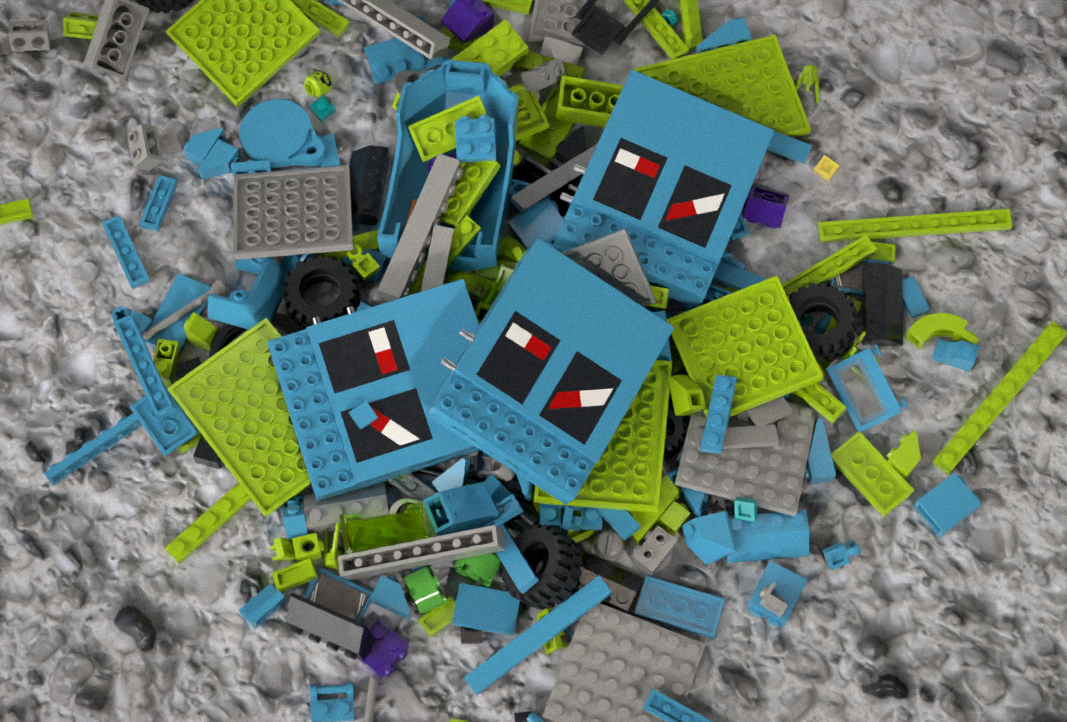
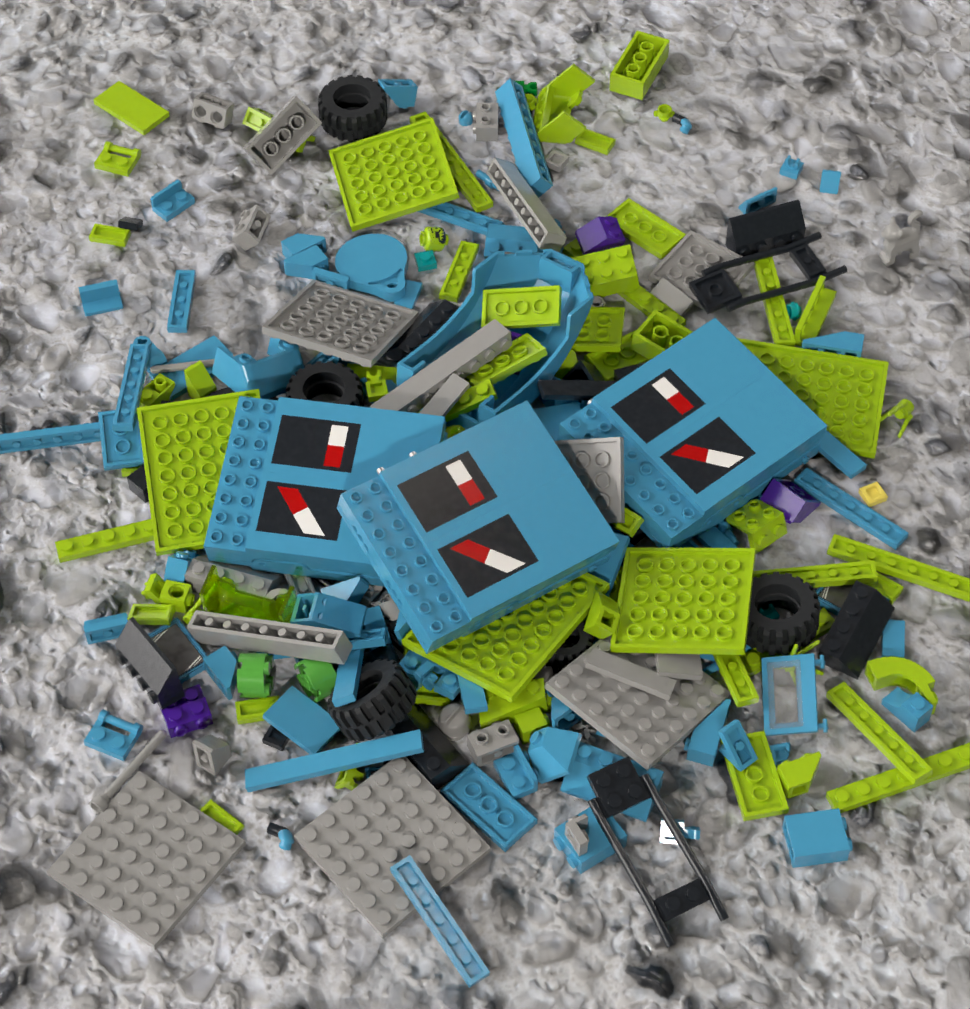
camera: 30 degrees right, 15 degrees down
dark azure tile [139,175,178,232] -> none
dark azure tile [349,401,378,430] -> none
dark azure plate [455,115,496,163] -> none
light grey brick [521,59,567,92] -> none
dark azure plate [700,375,737,455] -> none
teal plate [734,497,757,522] -> none
none -> dark azure panel [78,279,123,317]
none -> black tile [118,216,143,231]
none -> dark azure bracket [150,179,195,222]
none -> light grey slope [192,734,232,776]
none -> dark azure tile [417,202,504,236]
none -> lime tile [439,240,479,303]
none -> dark azure bracket [493,744,540,800]
none -> black plate [586,756,729,948]
none -> dark azure slope [718,719,758,771]
none -> lime bracket [726,499,788,554]
none -> dark azure tile [769,742,790,768]
none -> dark azure tile [794,468,909,550]
none -> lime plate [826,682,933,785]

